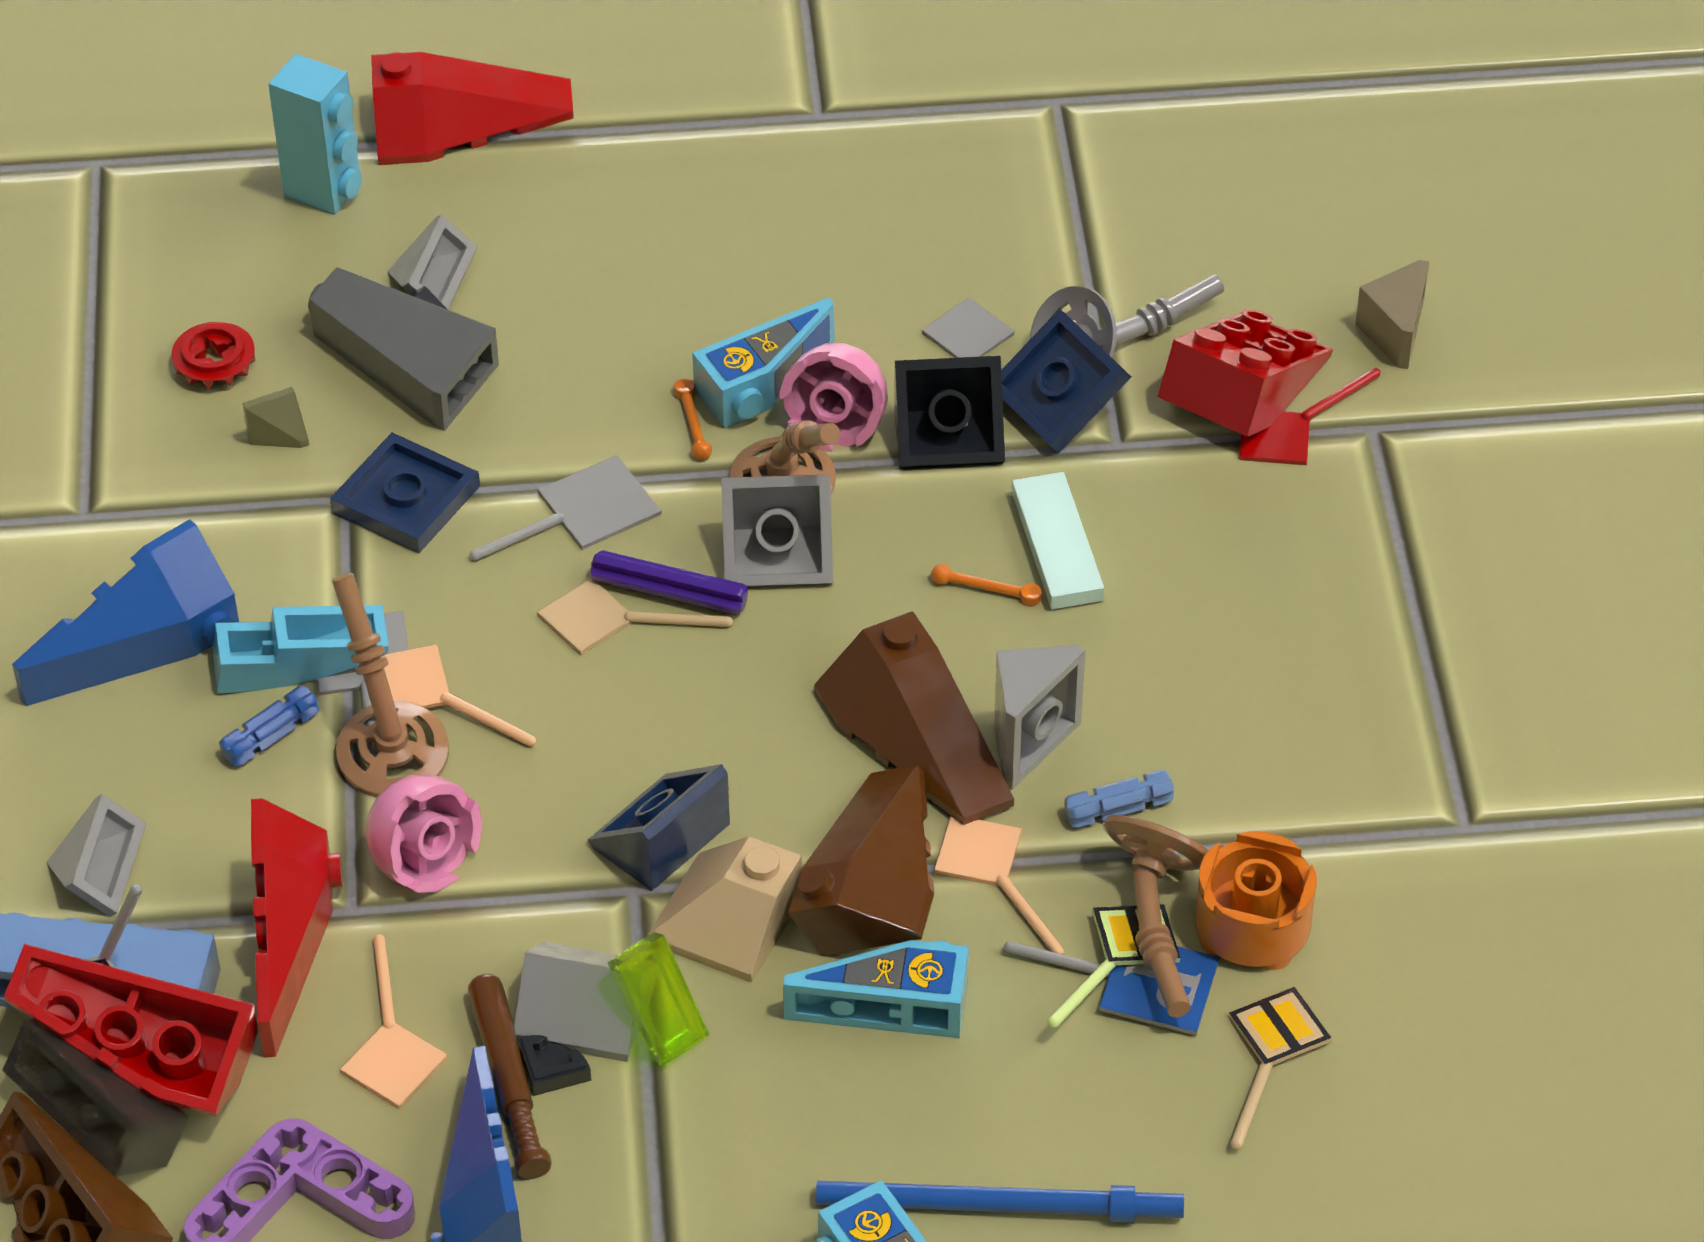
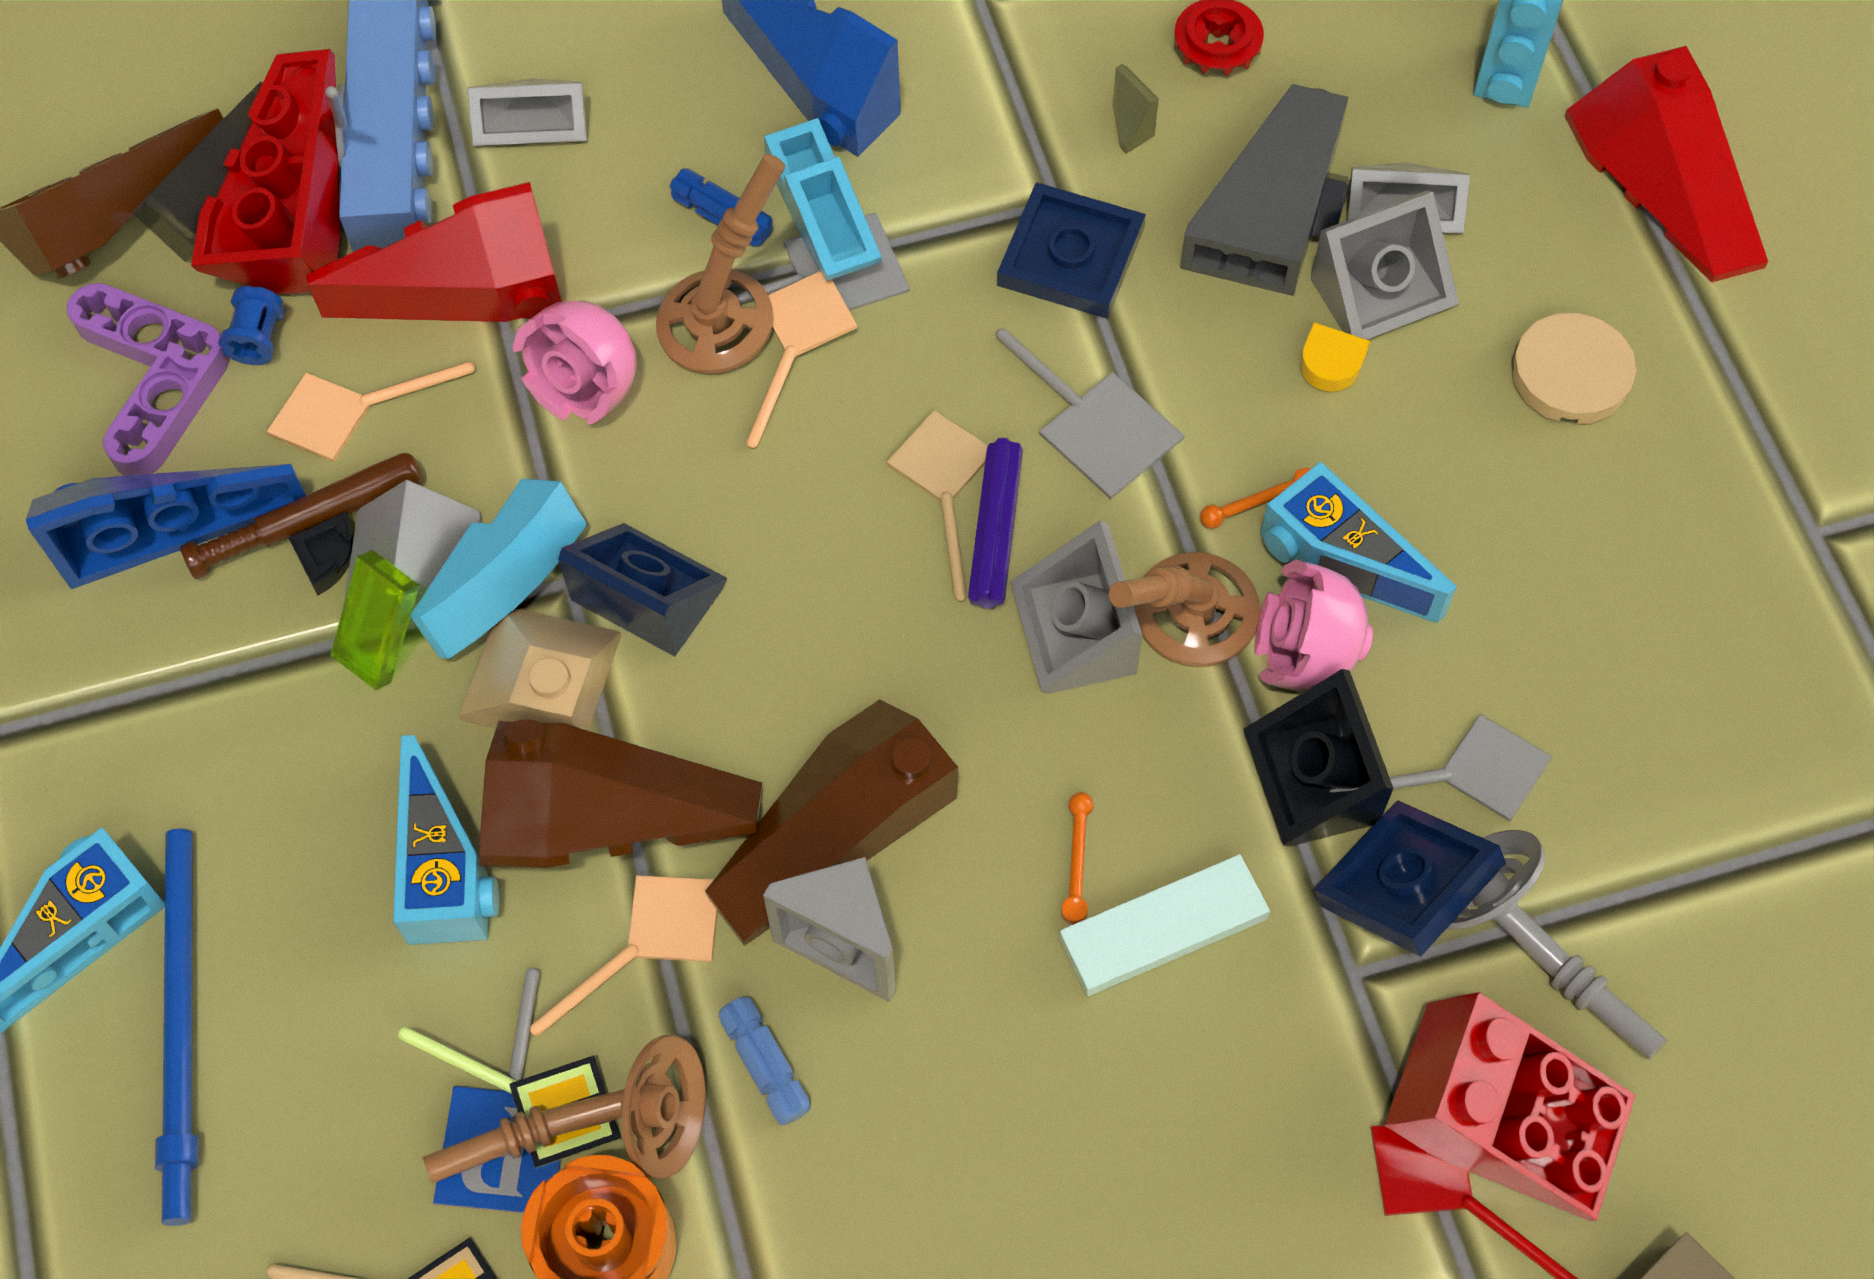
camera: 80 degrees right, 15 degrees up
none -> blue bush [218,286,286,365]
none -> medium azure slope [410,479,587,659]
none -> yellow tile [1300,322,1371,392]
none -> light grey slope [1311,190,1459,340]
none -> tan tile [1512,313,1637,424]

